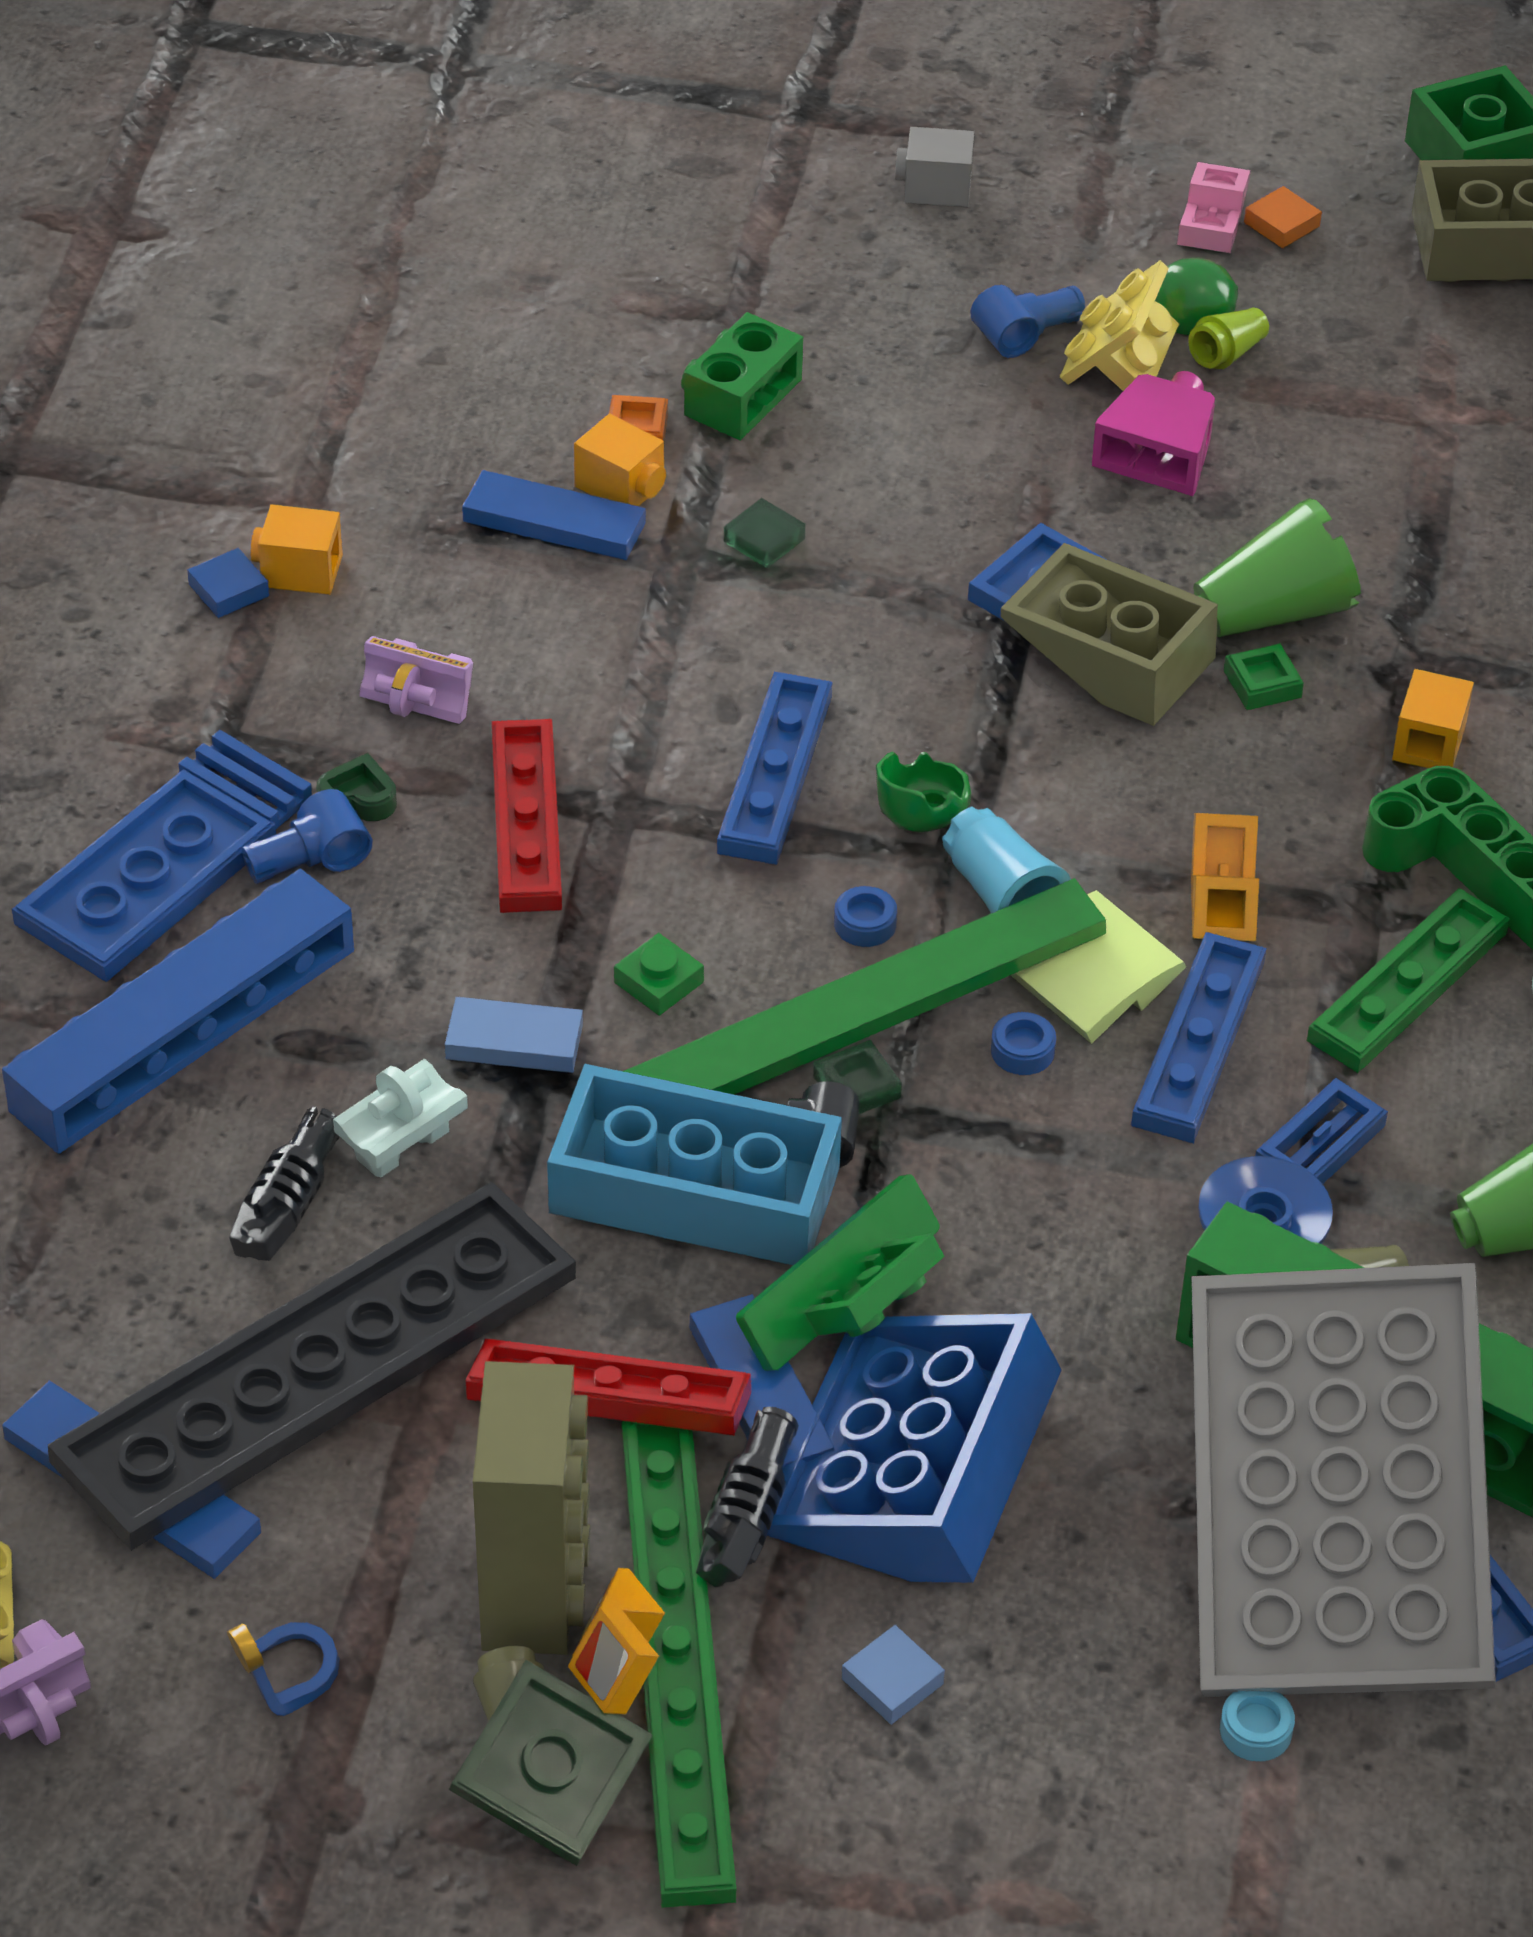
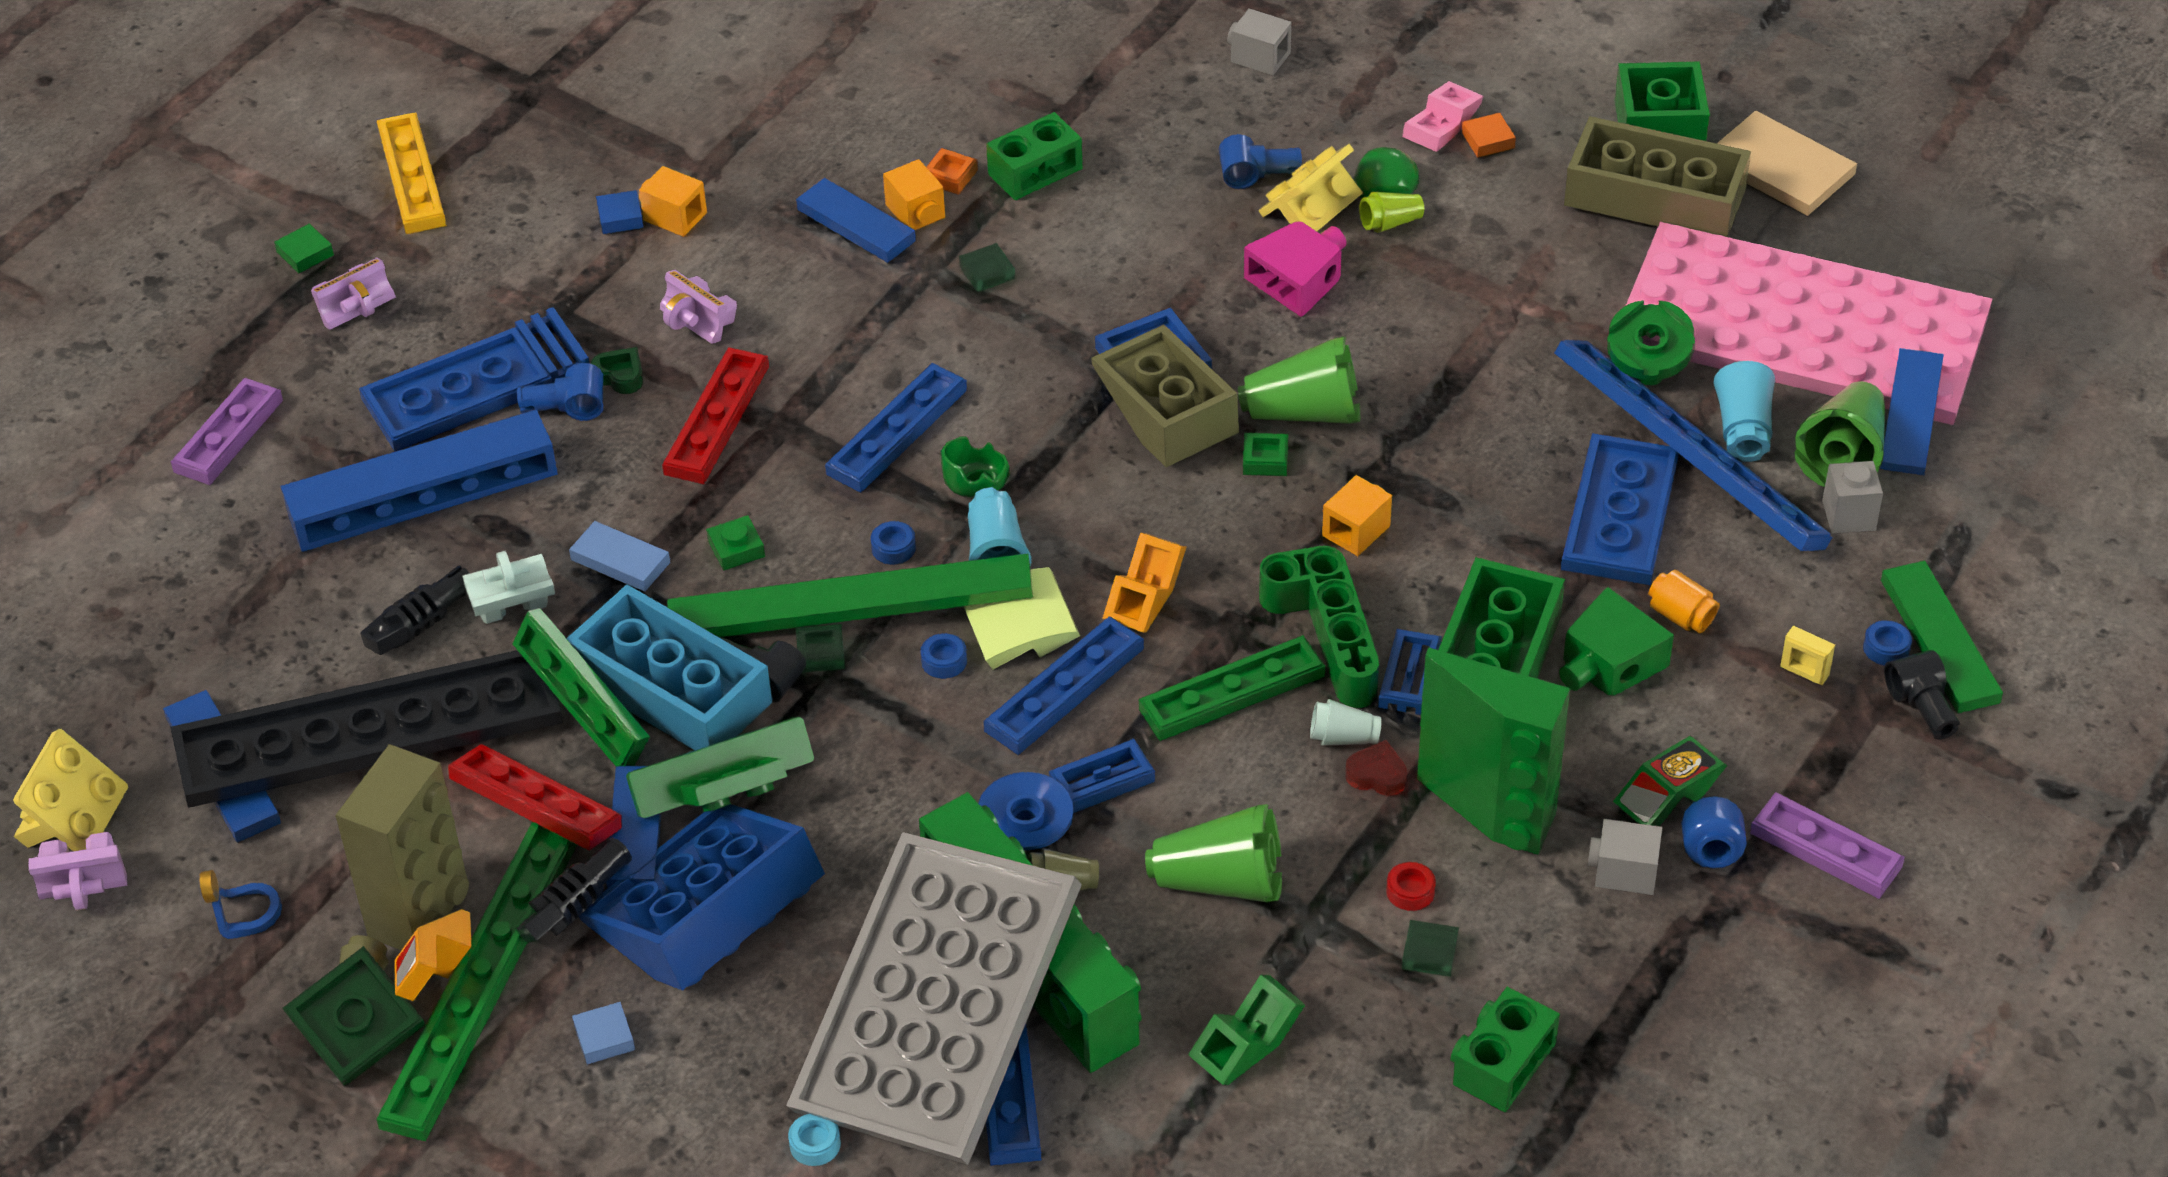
camera: 25 degrees right, 0 degrees up
none -> green tile [512,608,650,766]

